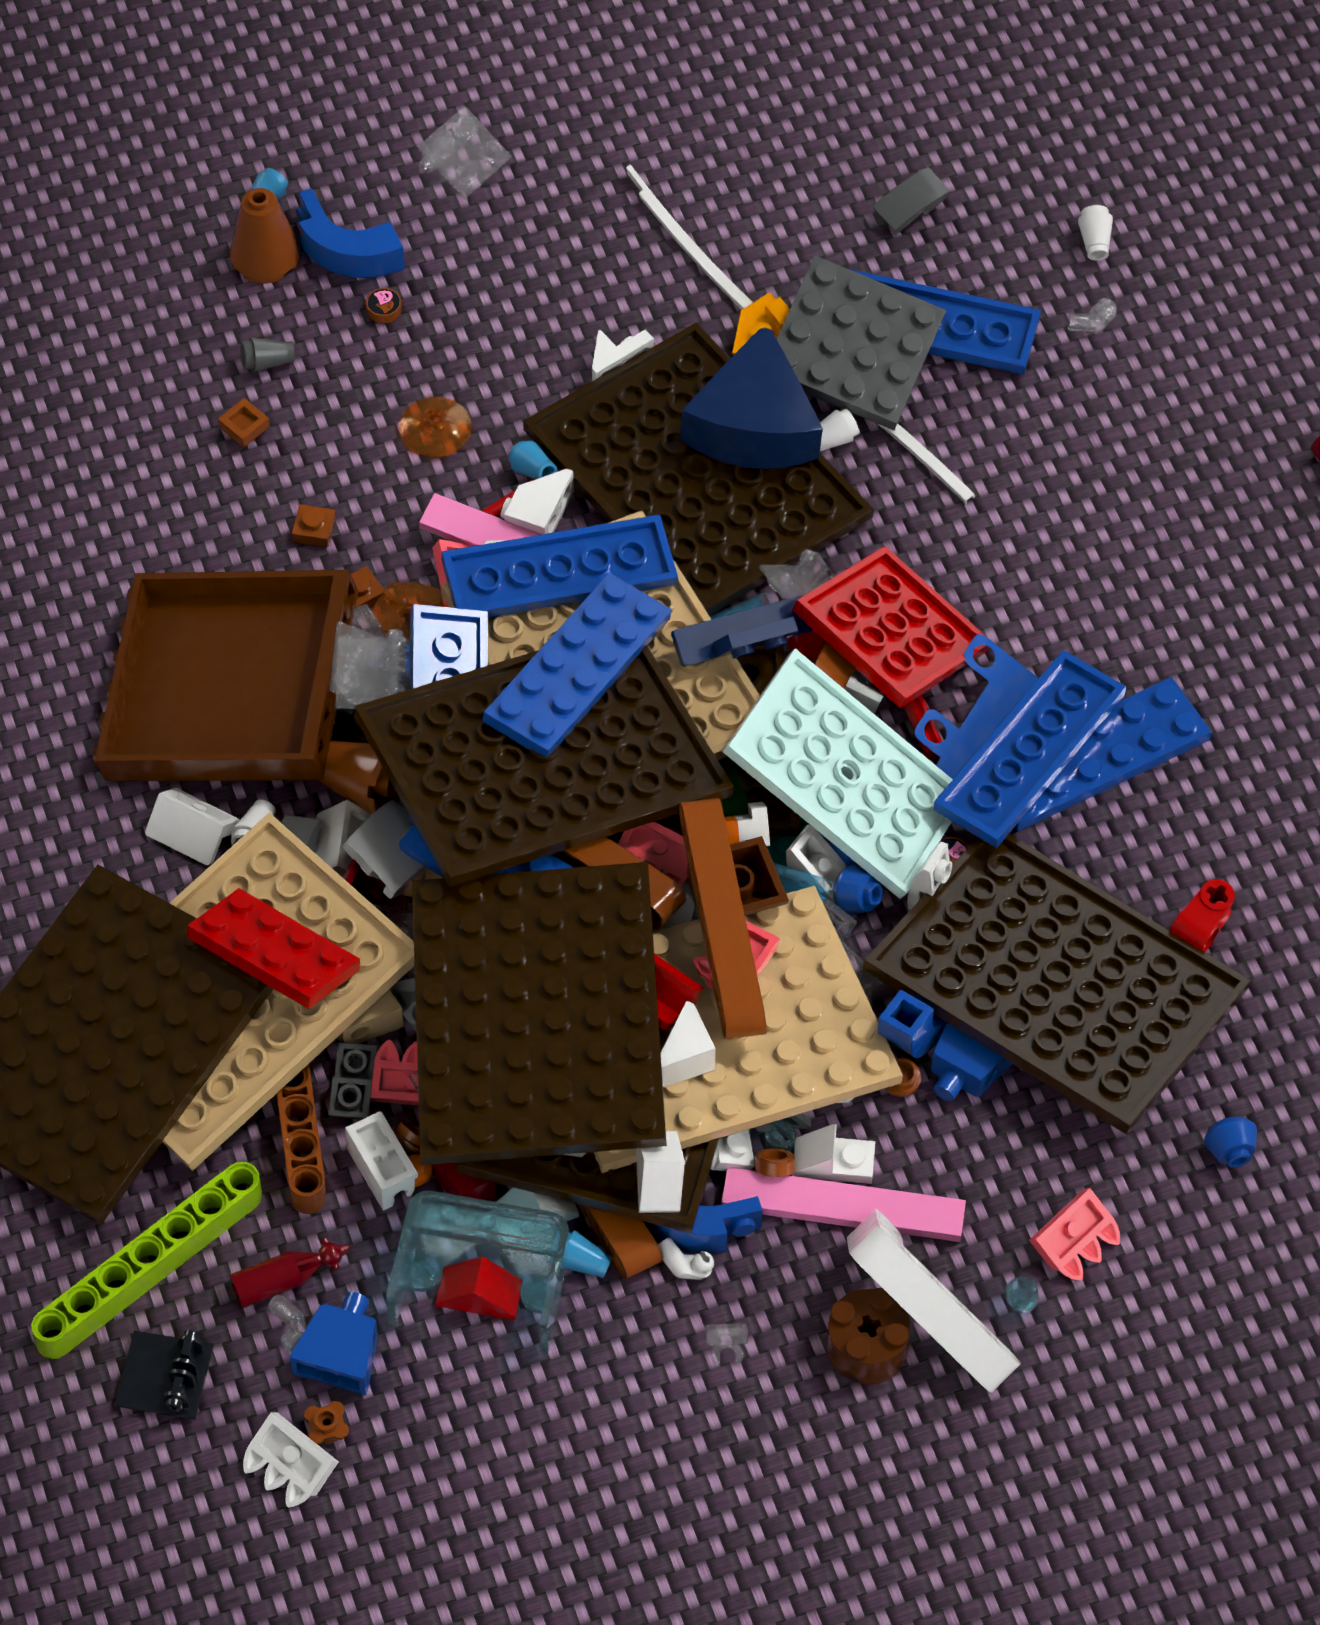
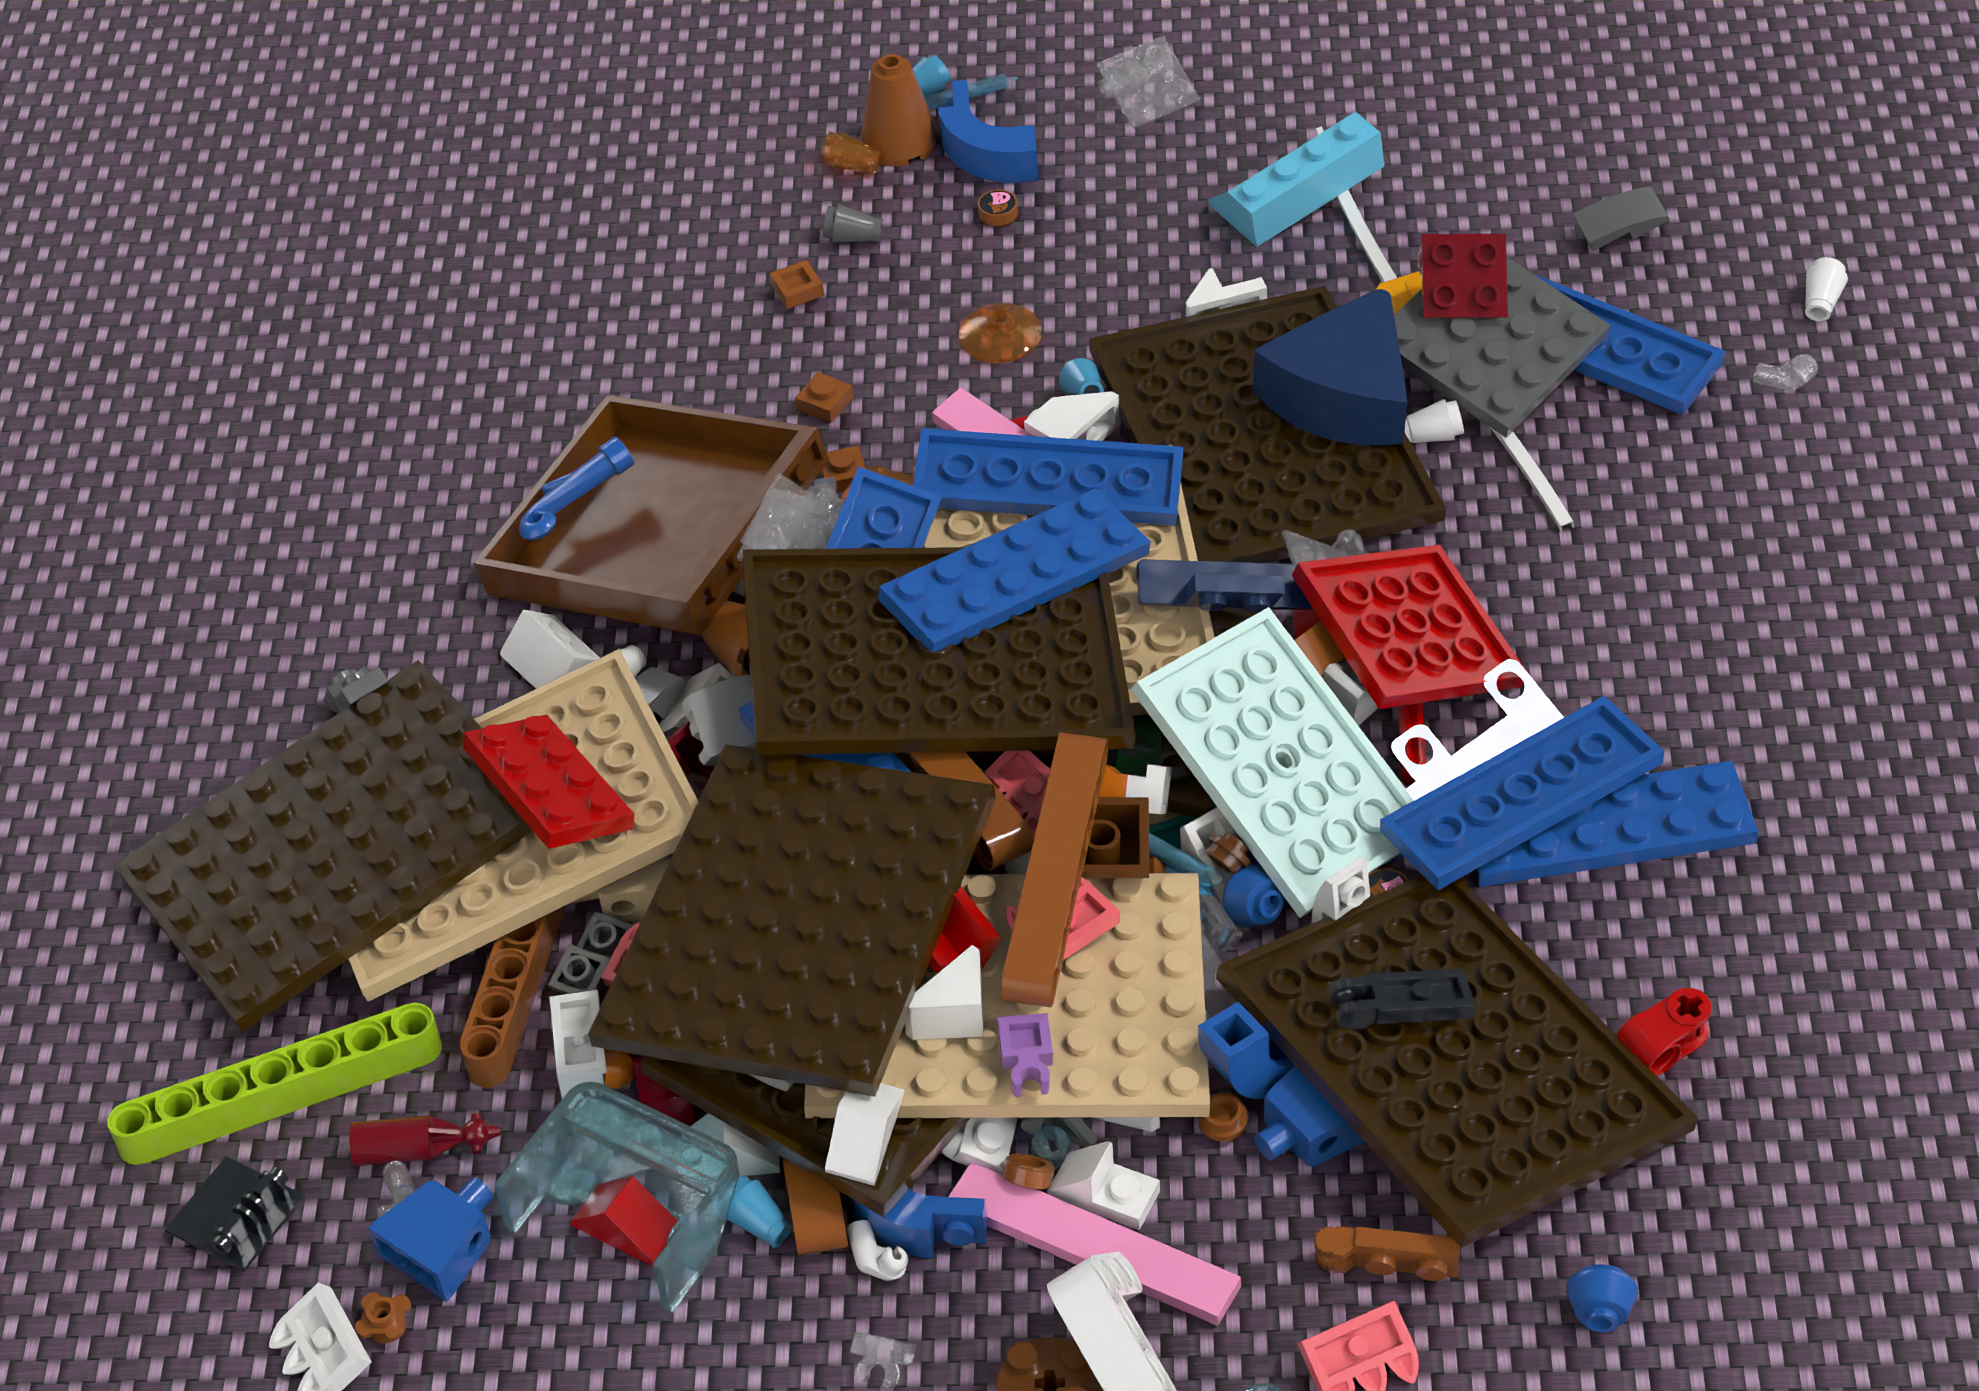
camera: 25 degrees right, 10 degrees down
none -> dark grey slope [323,666,389,713]
none -> blue plant [519,436,635,541]
none -> clear orange cone [821,131,882,174]
none -> medium azure piece [924,74,1018,110]
none -> medium lavender plate [997,1013,1053,1097]
none -> reddish brown plate [1205,832,1251,875]
none -> medium azure wedge [1208,112,1384,247]
none -> dark orange hinge [1314,1226,1460,1281]
none -> black hinge [1329,969,1476,1029]
none -> dark red hinge [1418,234,1508,318]

